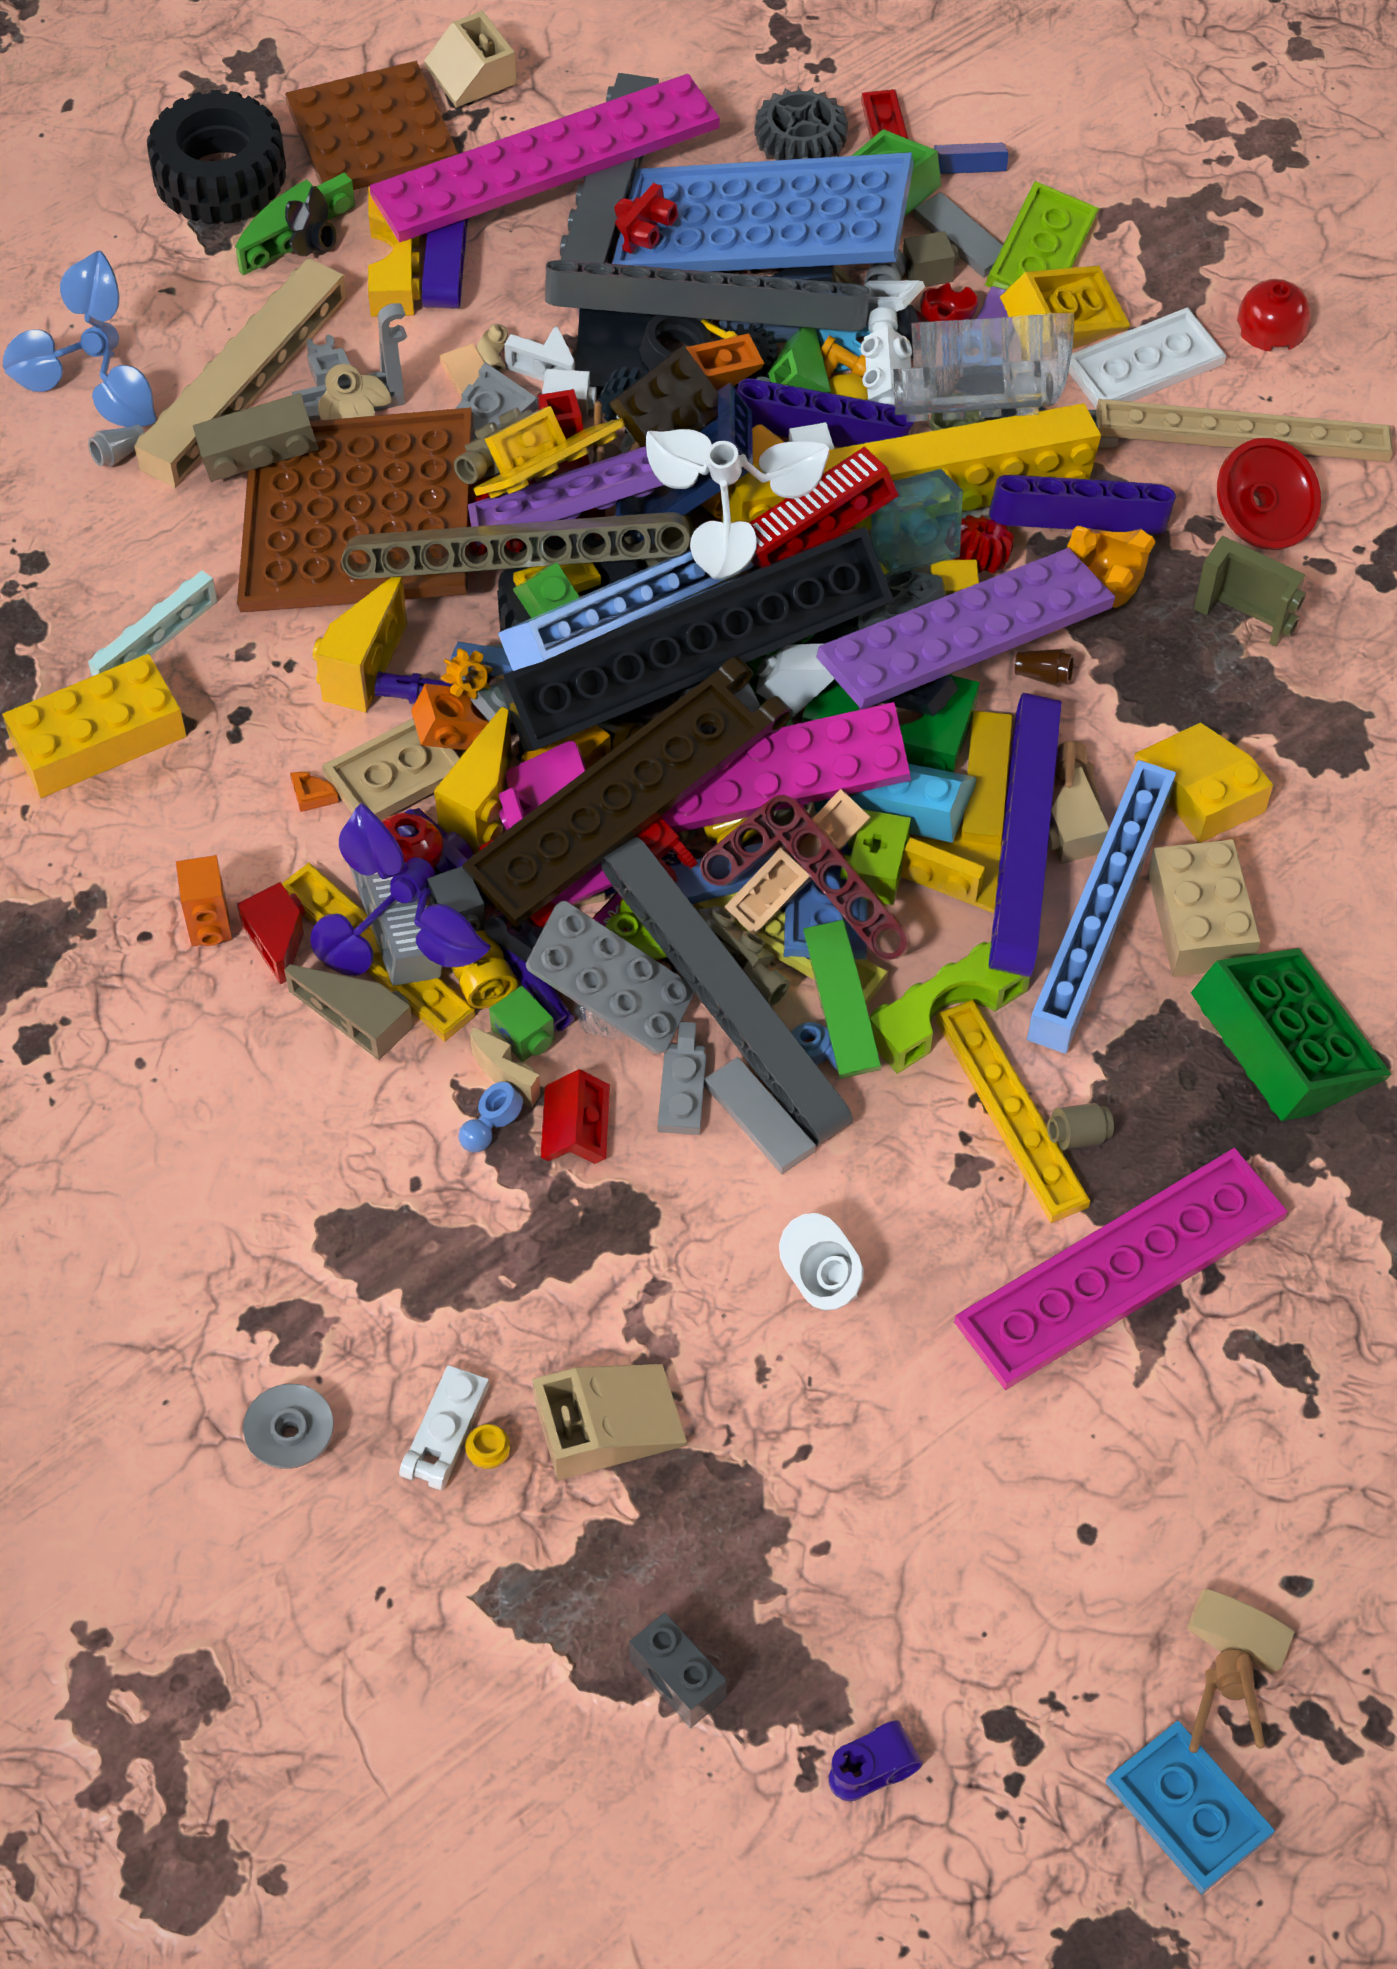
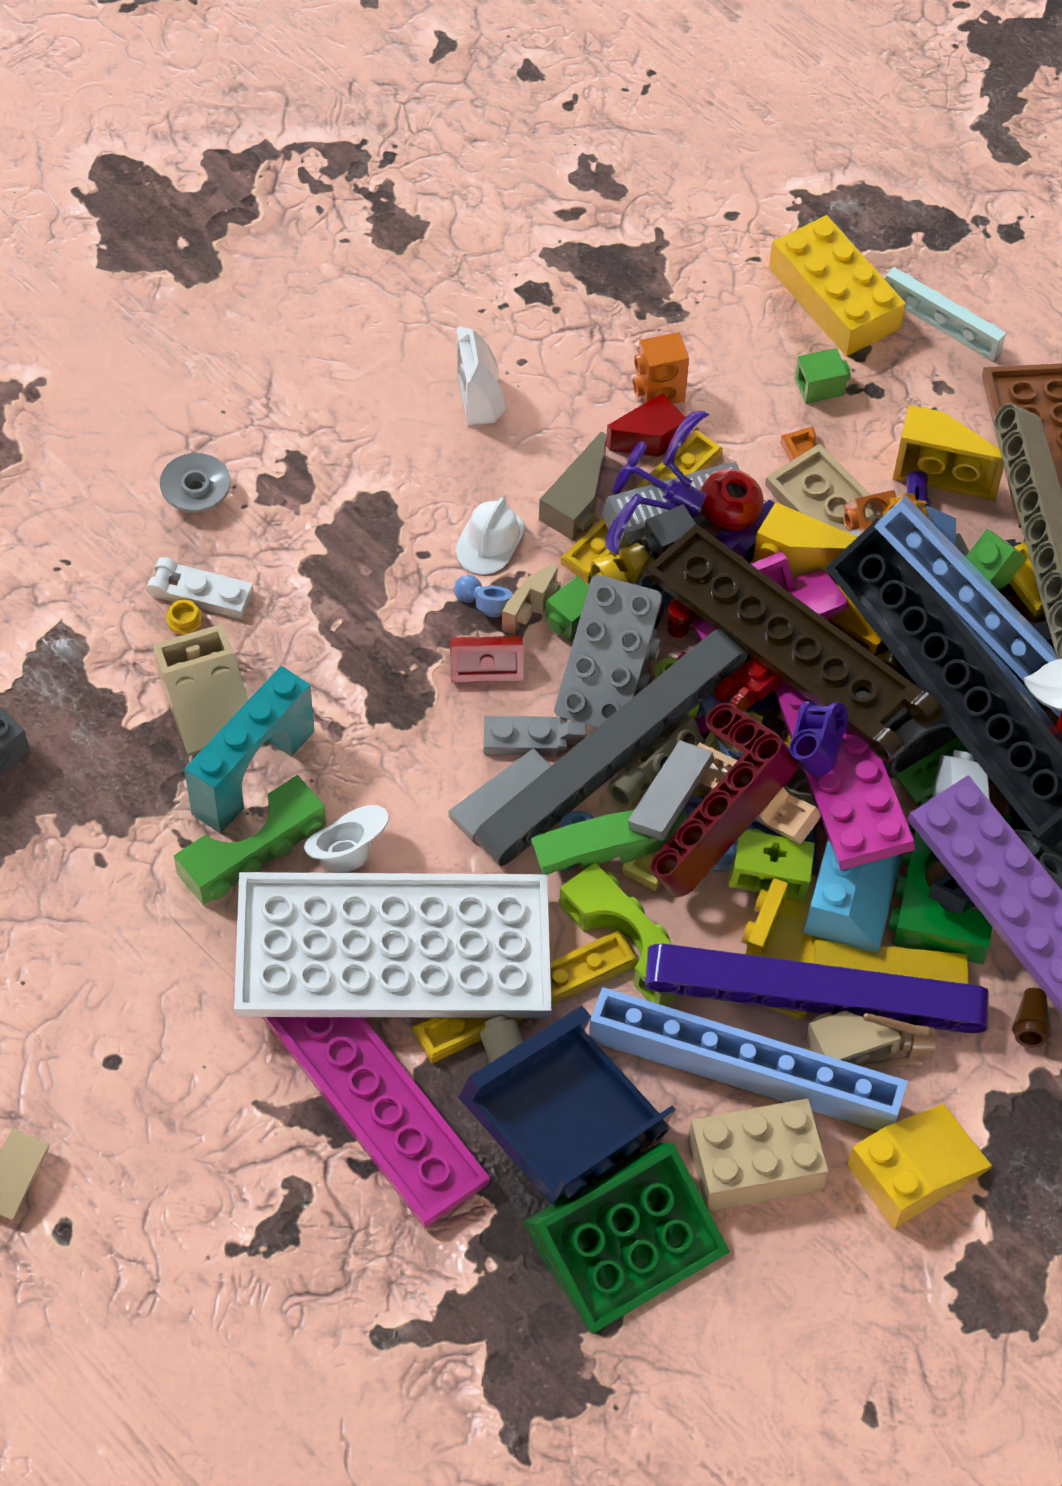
camera: 85 degrees right, 0 degrees up
none -> bright green arch [173,774,326,905]
none -> teal arch [184,665,315,834]
none -> white plate [234,872,551,1018]
none -> white slope [456,326,506,426]
none -> white piece [456,497,524,575]
none -> dark blue panel [458,1005,676,1205]
none -> light grey tile [628,740,714,841]
none -> dark purple piece [789,701,848,777]
none -> bright green brick [795,348,851,404]

